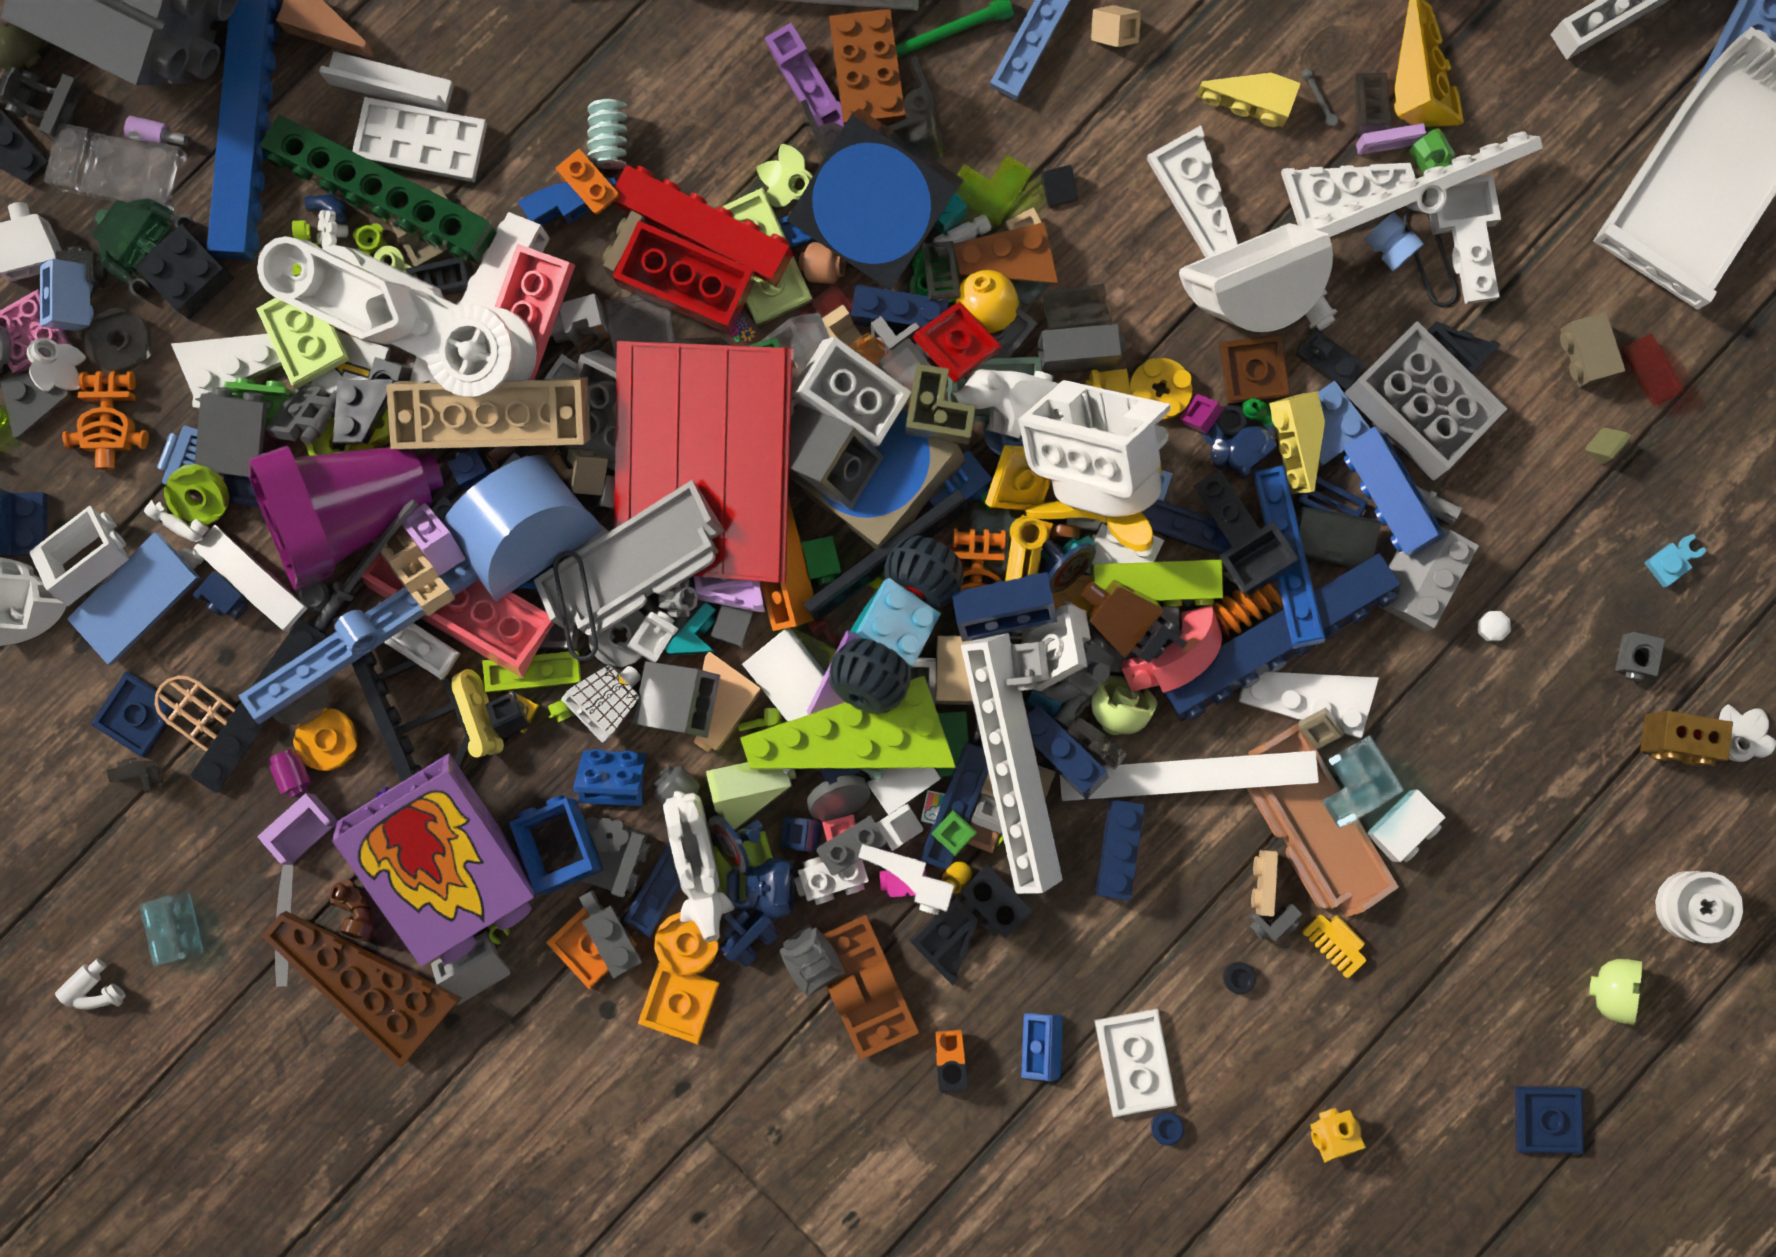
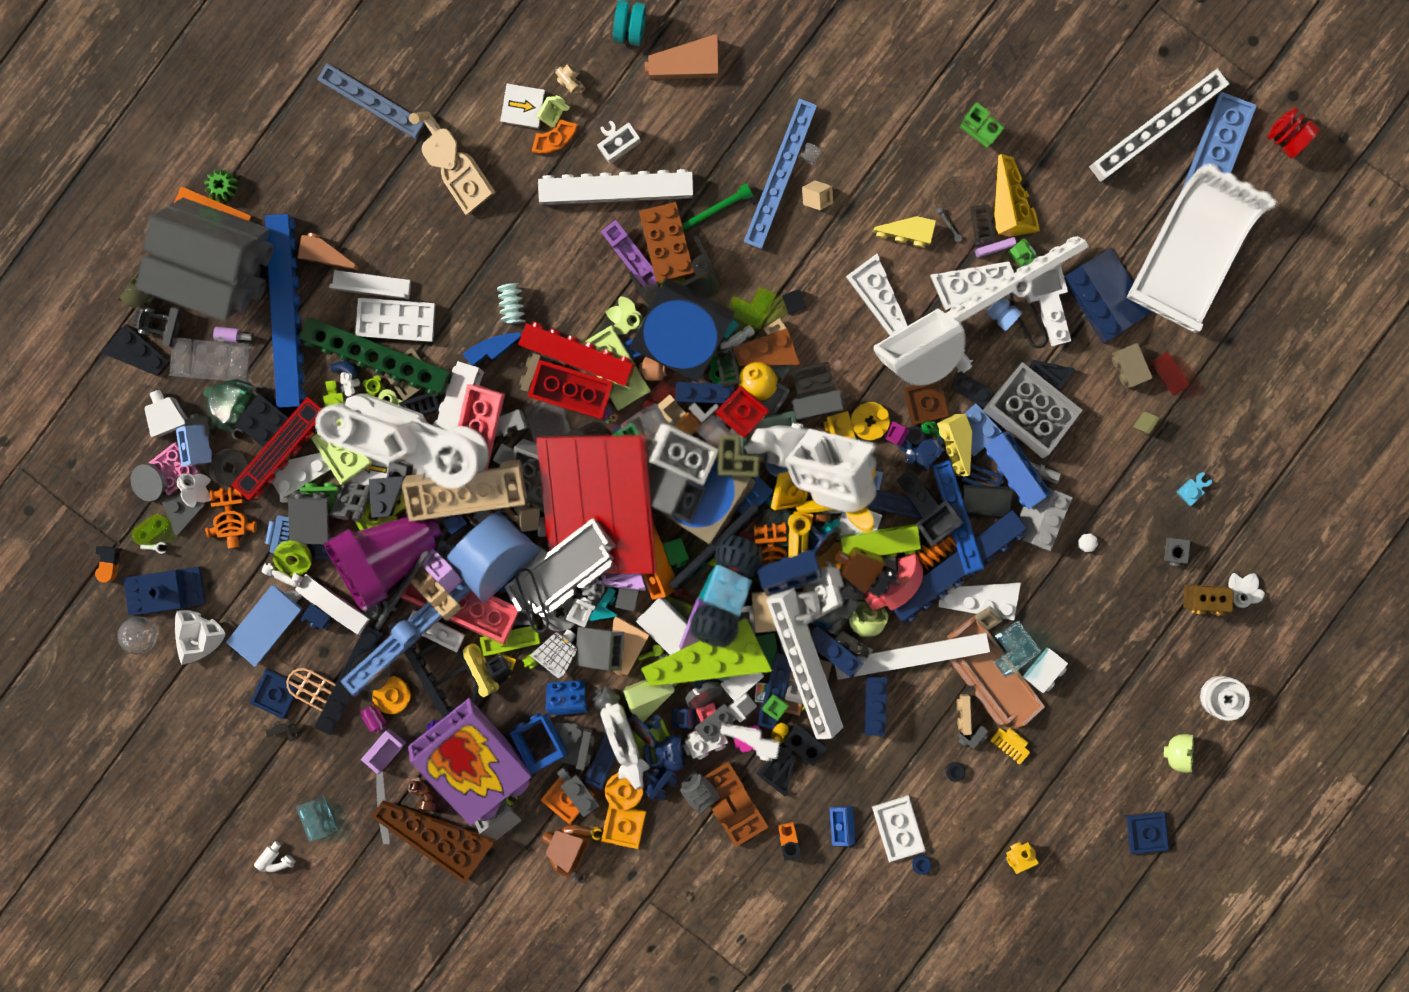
camera: 10 degrees left, 5 degrees up
white window [29,506,129,606] -> none
orange bracket [555,149,619,215] -> none
none -> brick [231,397,323,502]
none -> torso [542,825,602,883]
none -> dark blue slope [1064,248,1151,343]

